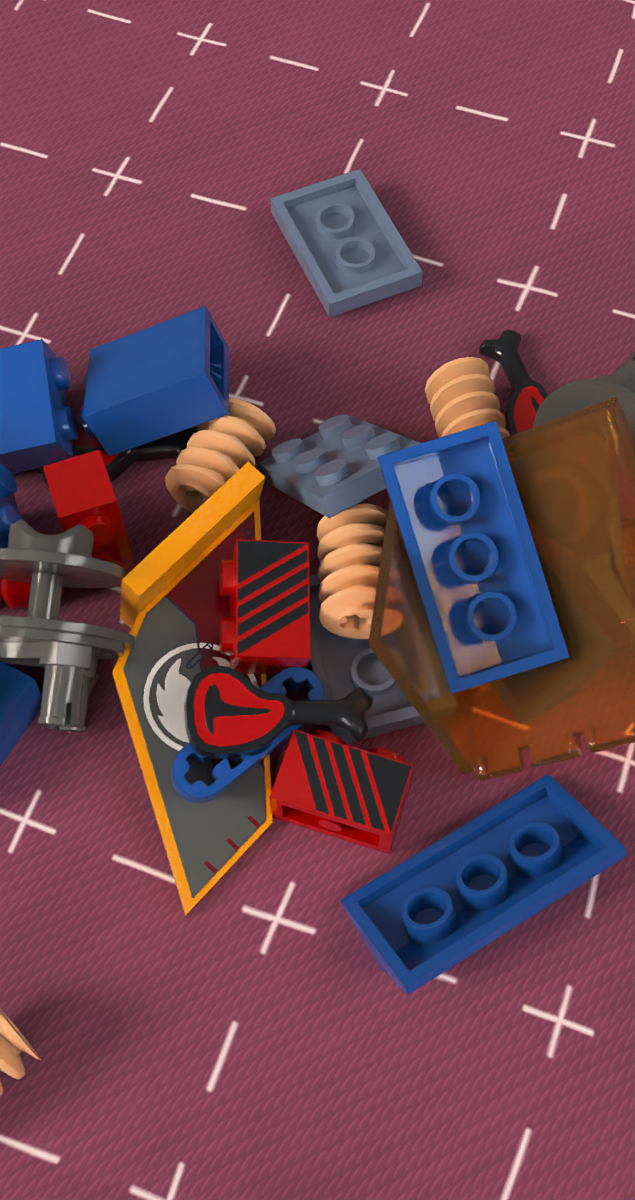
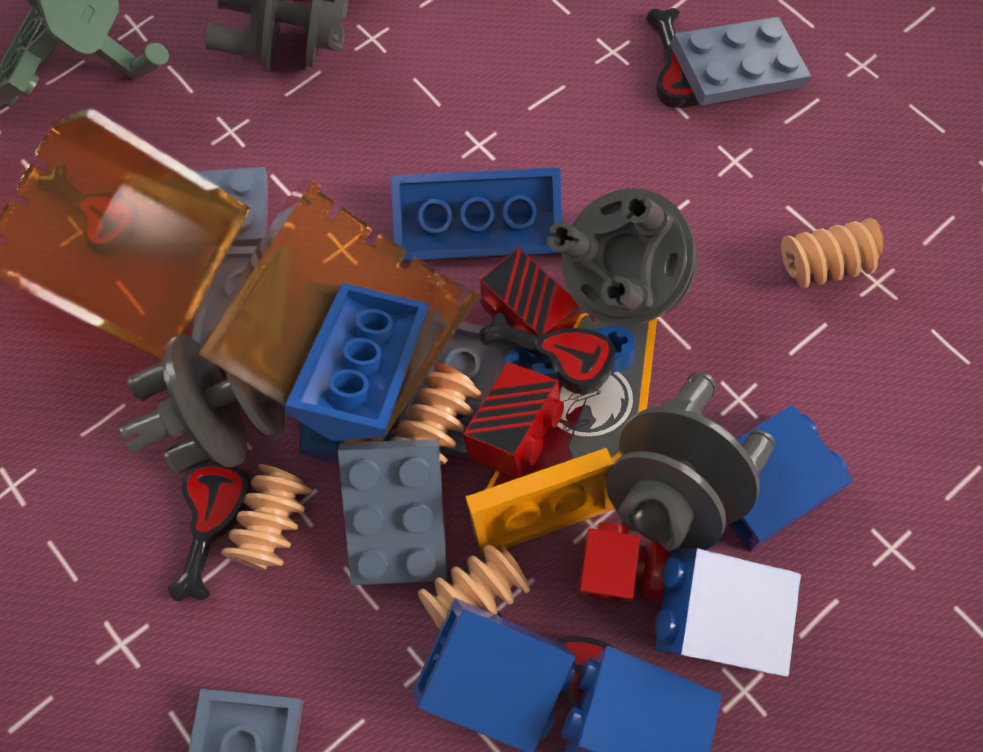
camera: 150 degrees left, 5 degrees up
none -> dark grey piece [547,188,698,326]

